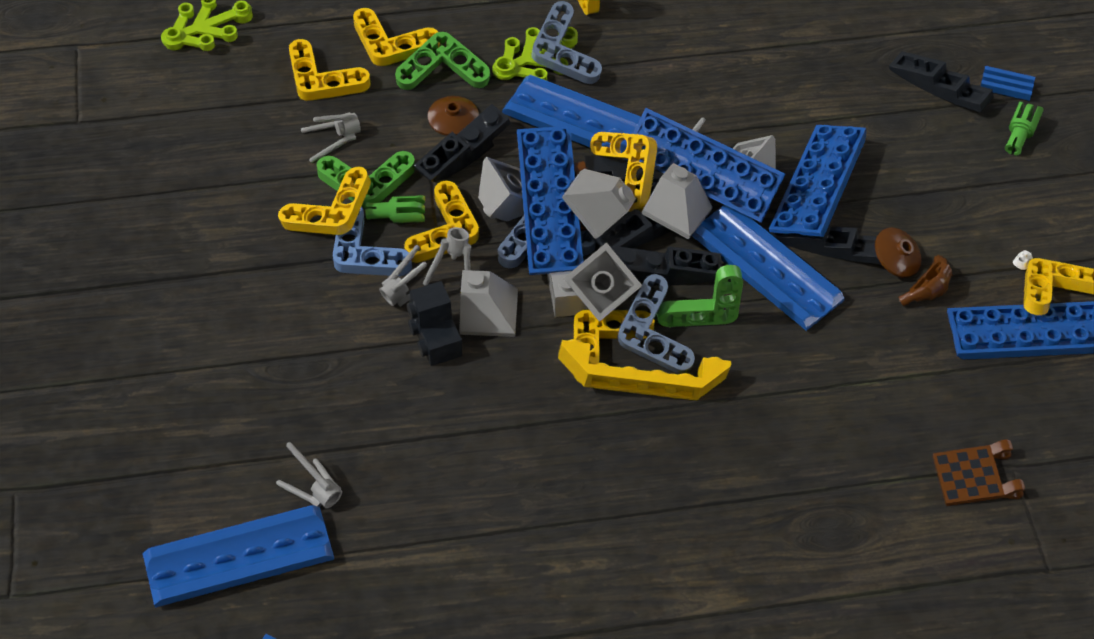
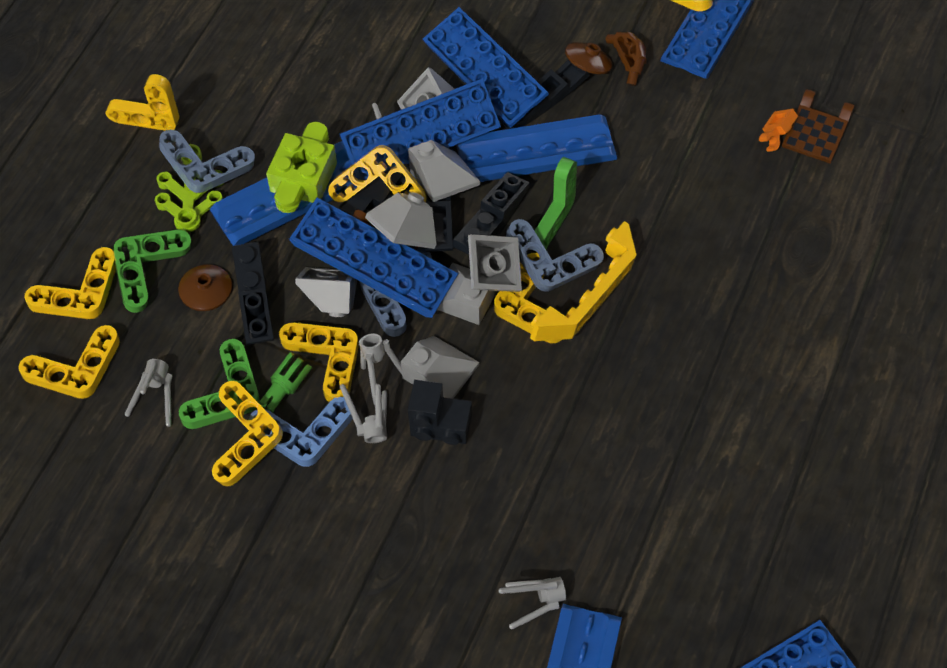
camera: 55 degrees left, 5 degrees up
none -> lime brick [266,122,337,213]
none -> orange plate [759,109,798,152]

